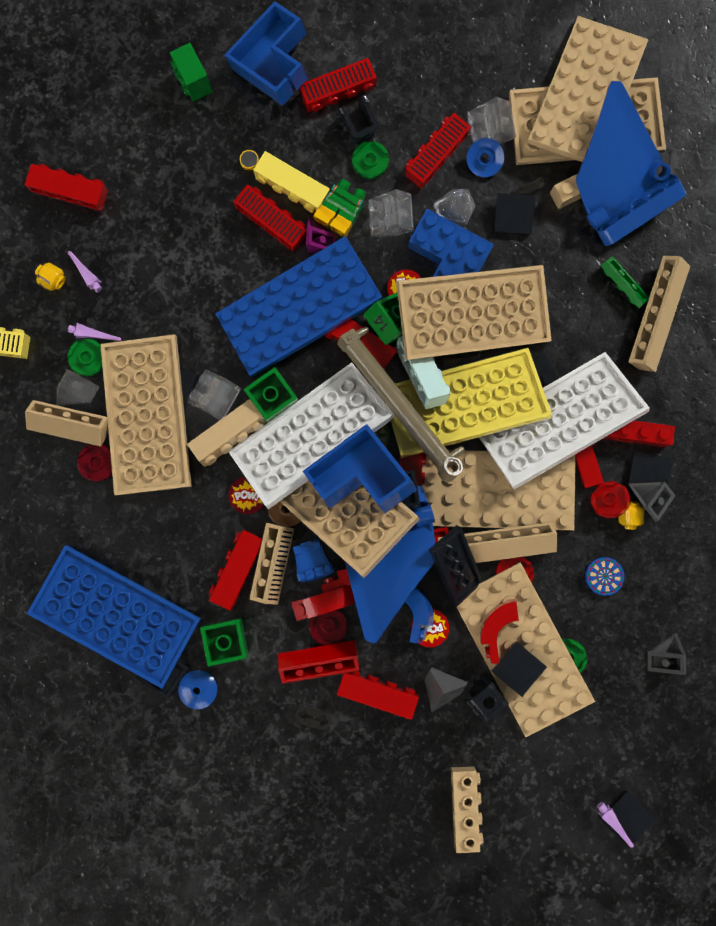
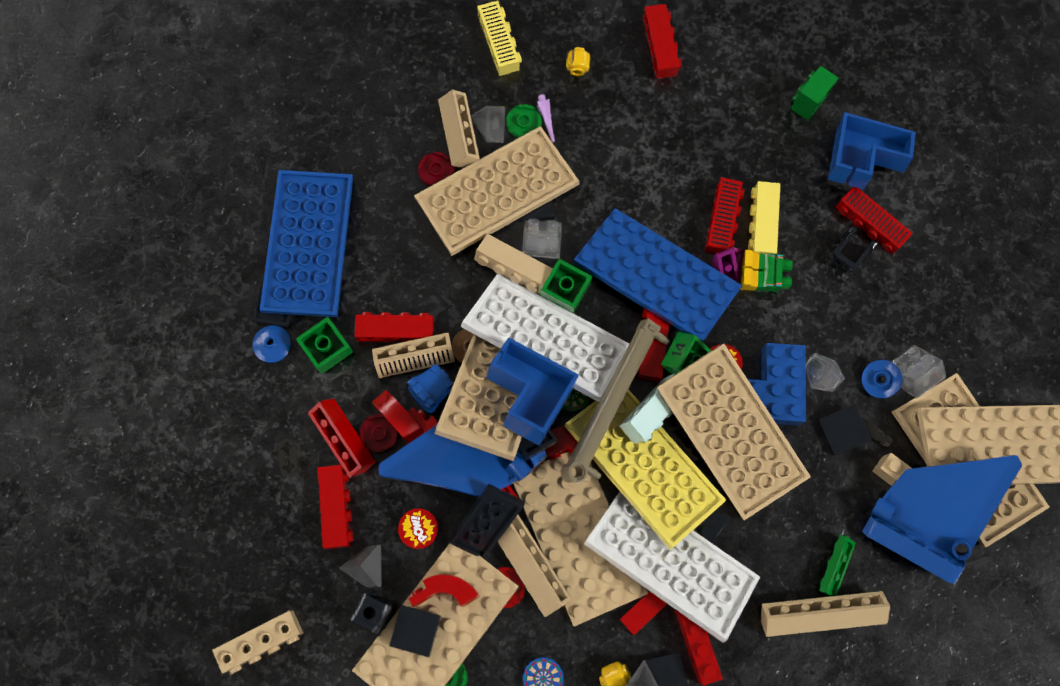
camera: 65 degrees right, 10 degrees down
lavender piece [68,251,102,292] -> none
tile [229,477,264,514] -> none
tile [240,150,259,171] -> none
green tile [352,141,389,179] -> none
clear slope [368,189,414,237] -> none
red brick [405,113,471,189] -> none
blue arch [405,586,434,644] -> none
red tile [591,481,630,518] -> none

